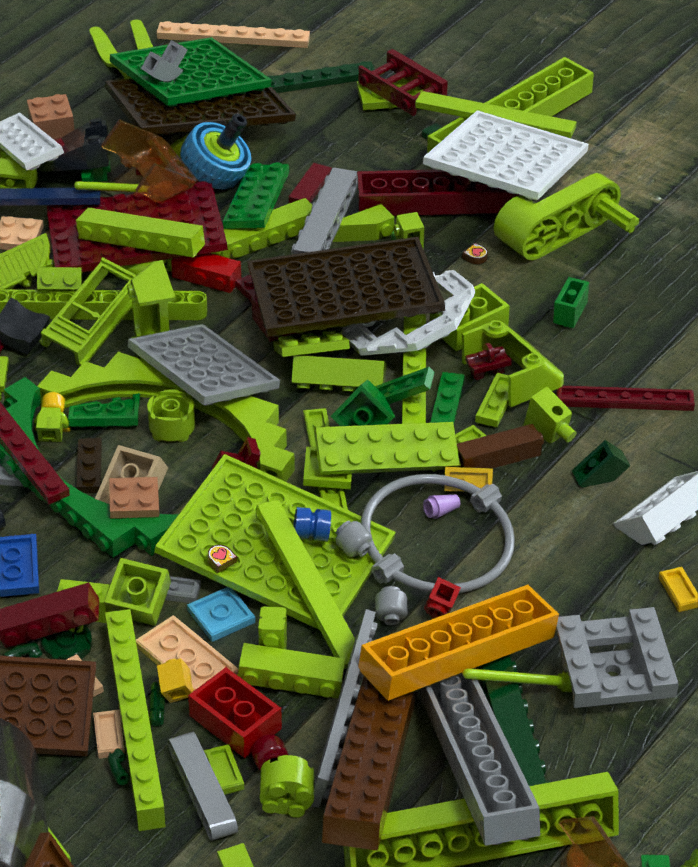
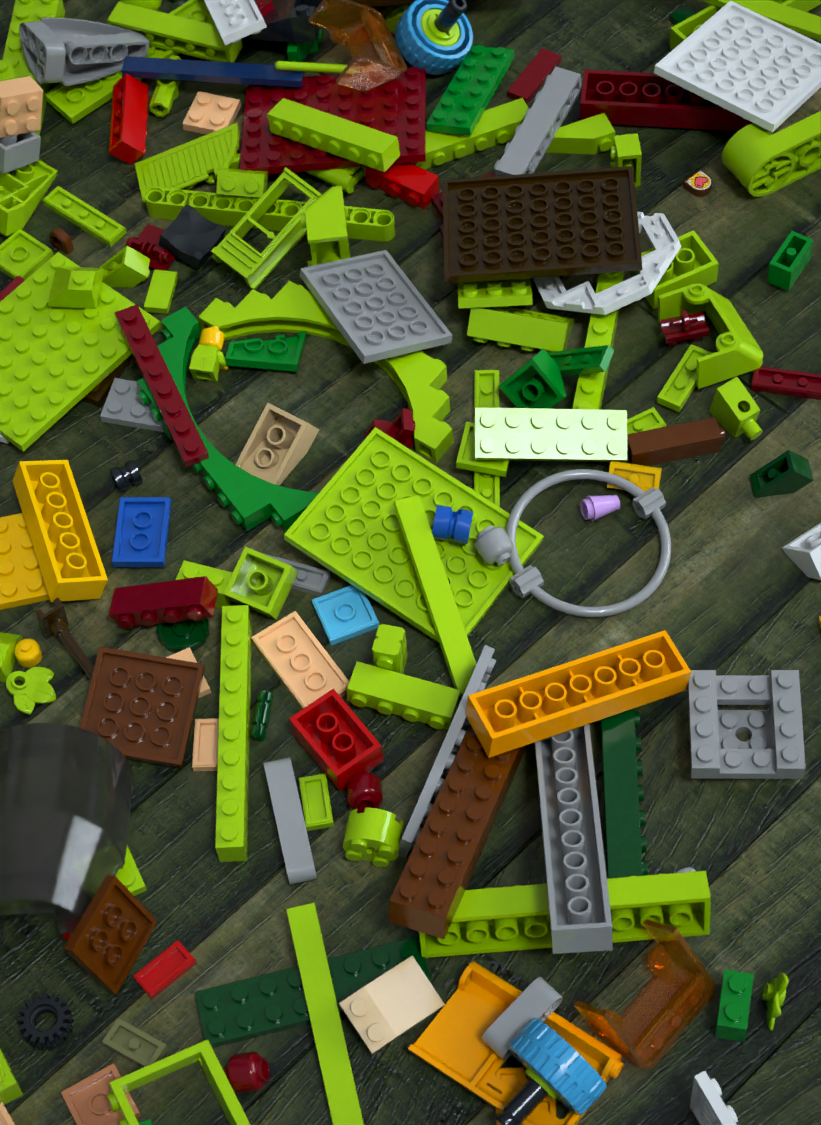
camera: 15 degrees right, 15 degrees up
dark green arm [2,643,42,658] -> none
dark brown plate [76,438,102,494] -> none
dark green arm [107,748,130,785] -> none
nougat plate [109,477,159,518] -> none
lime brick [147,389,195,442] -> none
yellow brick [157,658,193,703] -> none
tile [207,545,238,573] -> none
light grey head [375,586,408,625] -> none
red brick [424,577,461,619] -> none
green plate [430,372,465,425] -> none
lime piece [463,669,572,692] -> none

